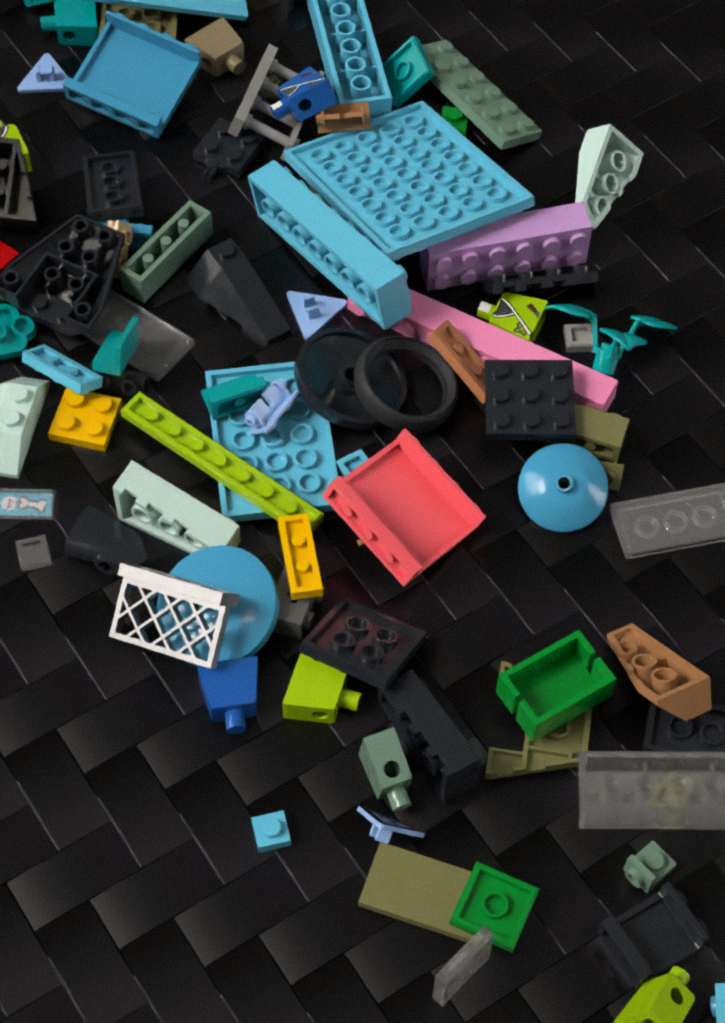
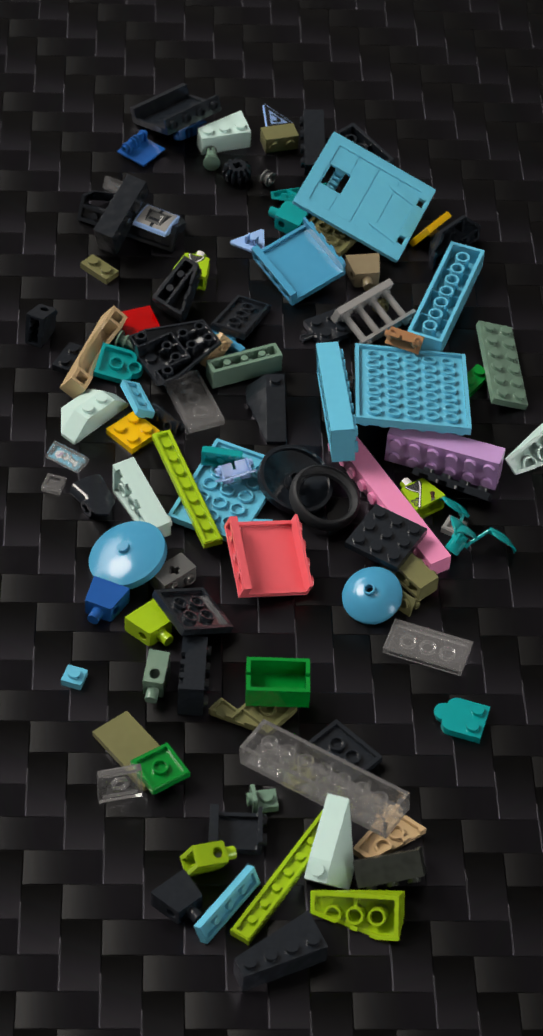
camera: 30 degrees right, 10 degrees down
teal panel [92,316,139,376] -> none
fence [109,563,240,669] -> none
blue torso [270,66,338,121] -> none
yellow plate [278,513,323,600] -> none
light blue piece [287,291,347,340] -> none
light blue piece [357,805,425,844] -> none
teal plate [382,35,435,108] -> none
nougat plate [427,319,485,404] -> none
medium nougat wedge [607,623,712,721] -> none

